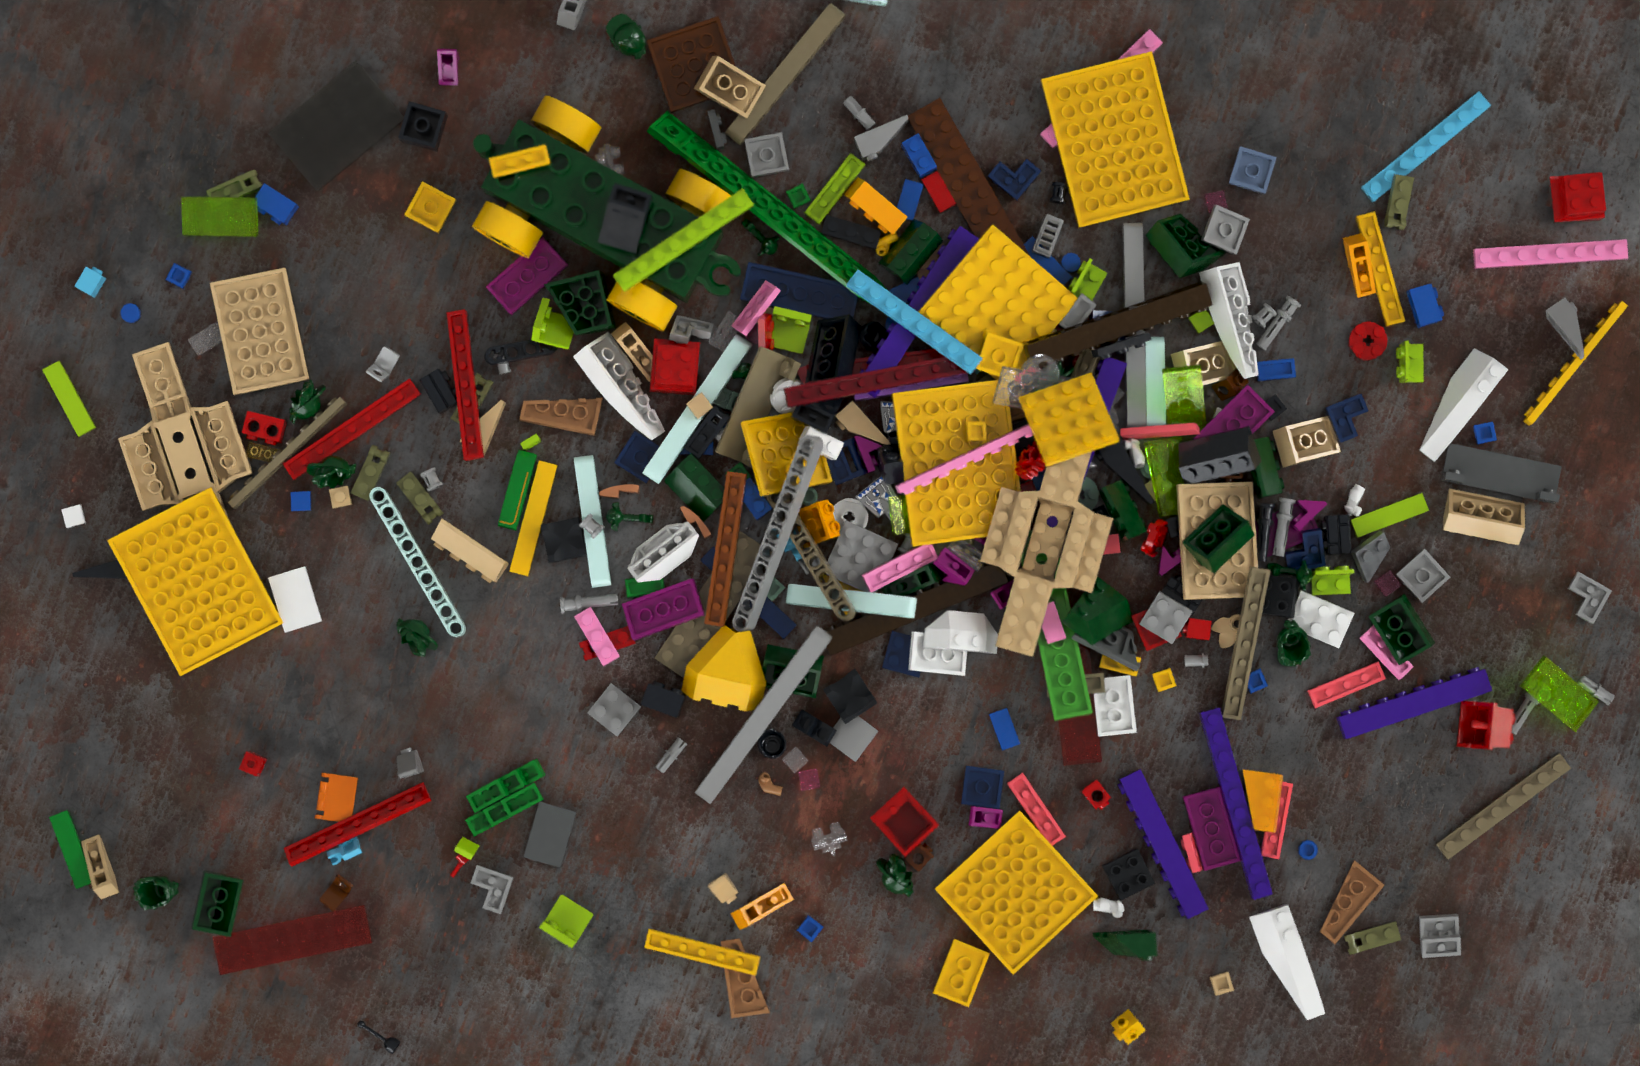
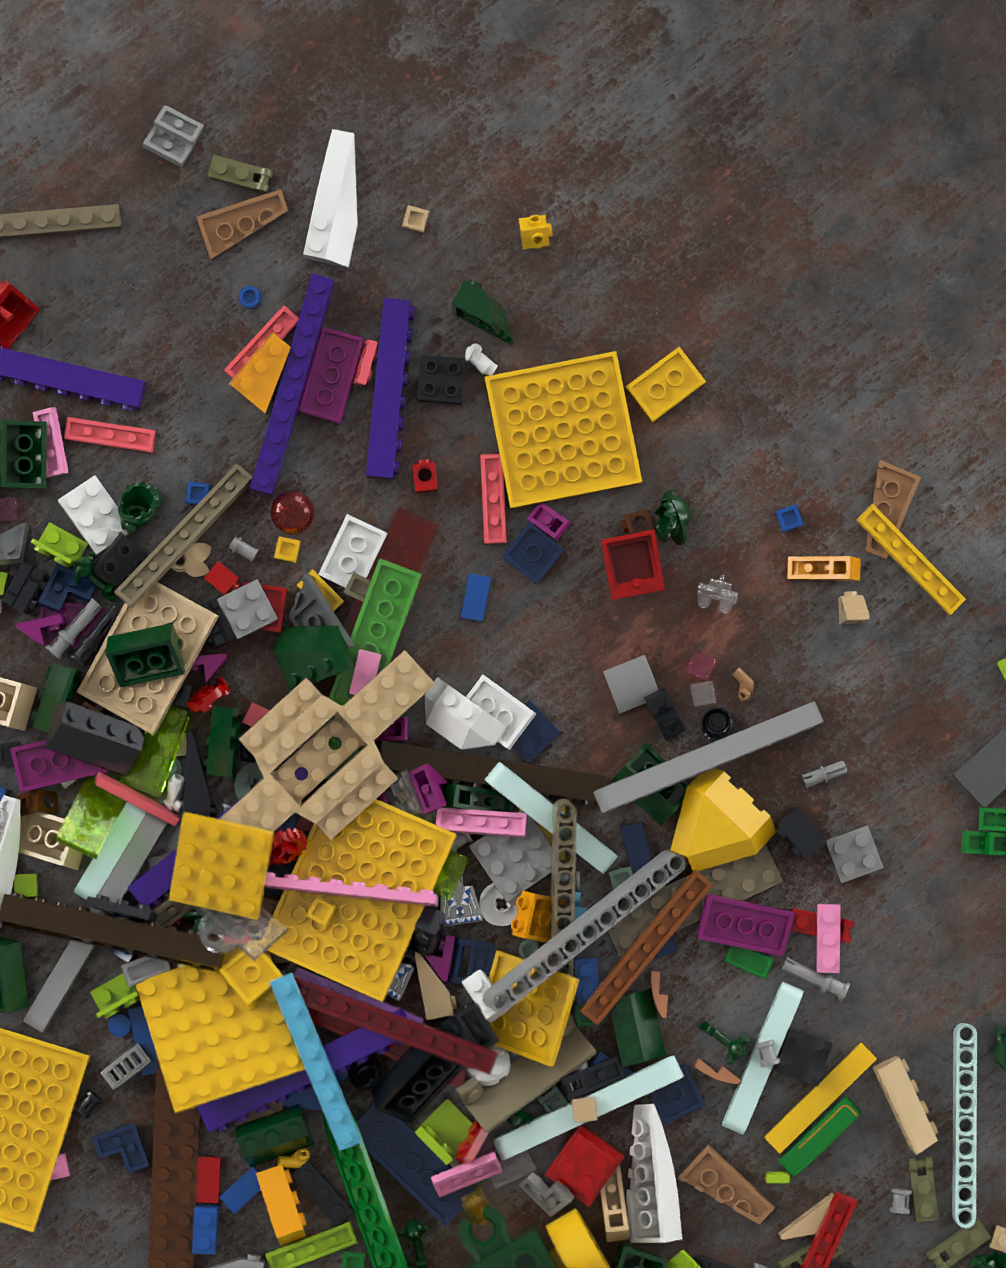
camera: 145 degrees left, 0 degrees up
white wedge [627,522,699,582] -> none
black brick [823,669,877,724] -> none
none -> clear red cylinder [270,490,315,535]
none -> clear yellow slope [461,1187,491,1226]

